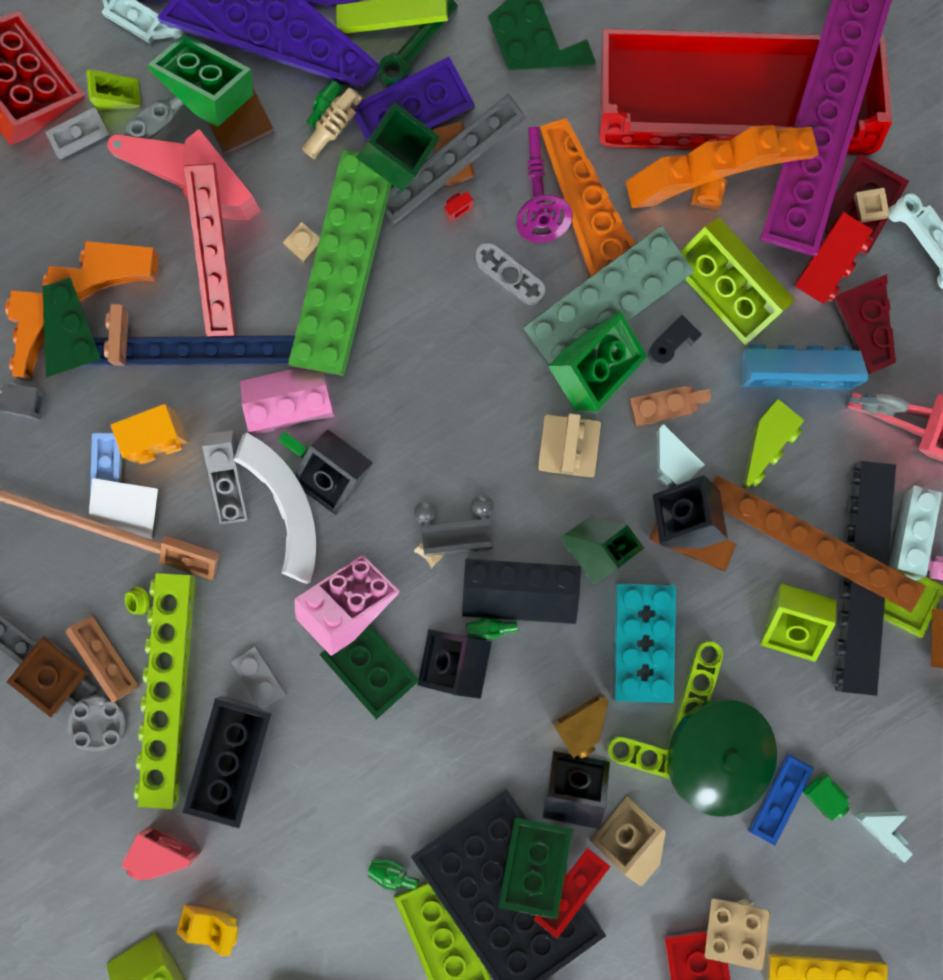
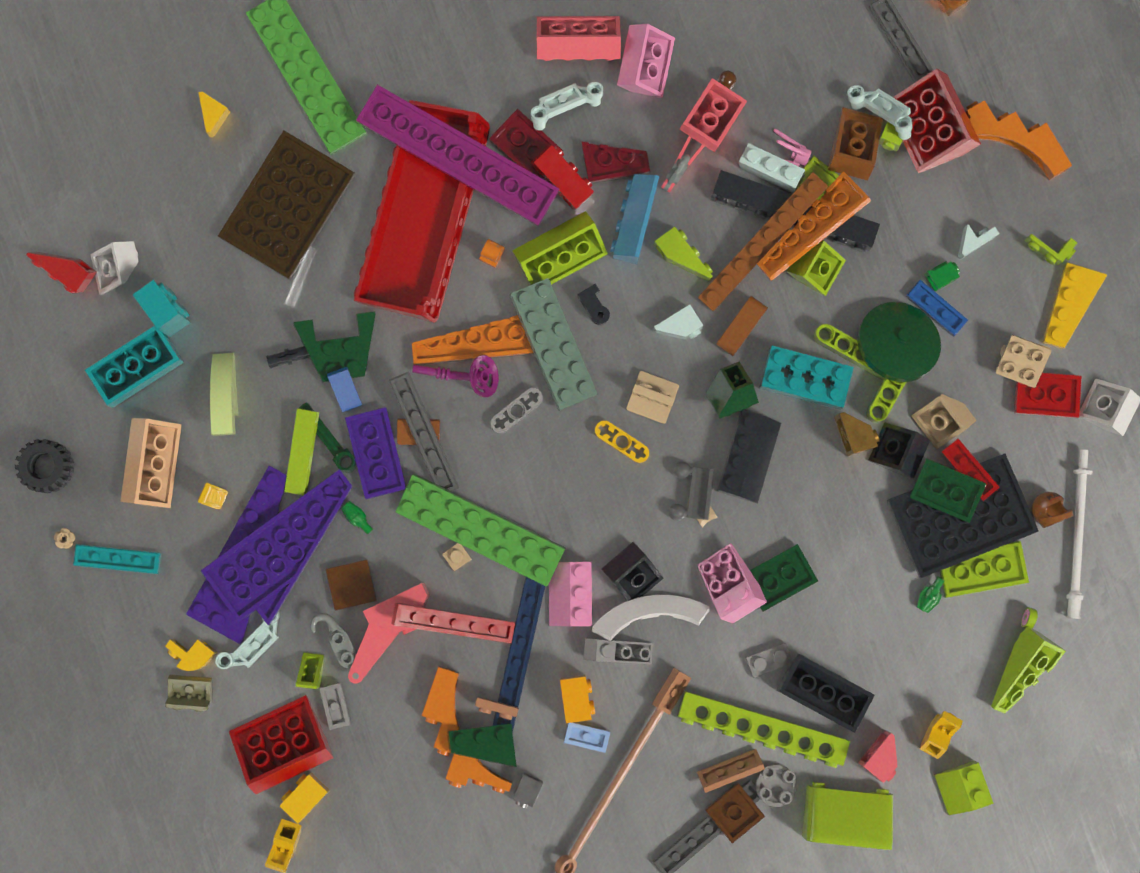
camera: 85 degrees left, 0 degrees up
white sticker [88,478,158,539] -> none
lime plate [124,586,151,615] -> none
green slope [147,34,253,127] -> none
green tile [279,431,308,459] -> none
tan hinge [301,88,363,159] -> none
dark green piece [356,102,440,192] -> none
black slope [417,629,492,699] -> none
red plate [444,191,474,223] -> none
green piece [465,618,517,640] -> none
green slope [548,312,647,411] -> none
orange arch [625,125,819,208] -> none
nougat hinge [629,386,712,427] -> none
black slope [653,475,728,549] -> none
tan plate [853,188,890,223] -> none
none -> tile [327,367,362,412]
none -> yellow beam [595,421,649,463]
none -> orange wing [757,172,871,281]
none -> lime windscreen [802,782,893,850]
none -> lime bracket [1025,234,1077,266]

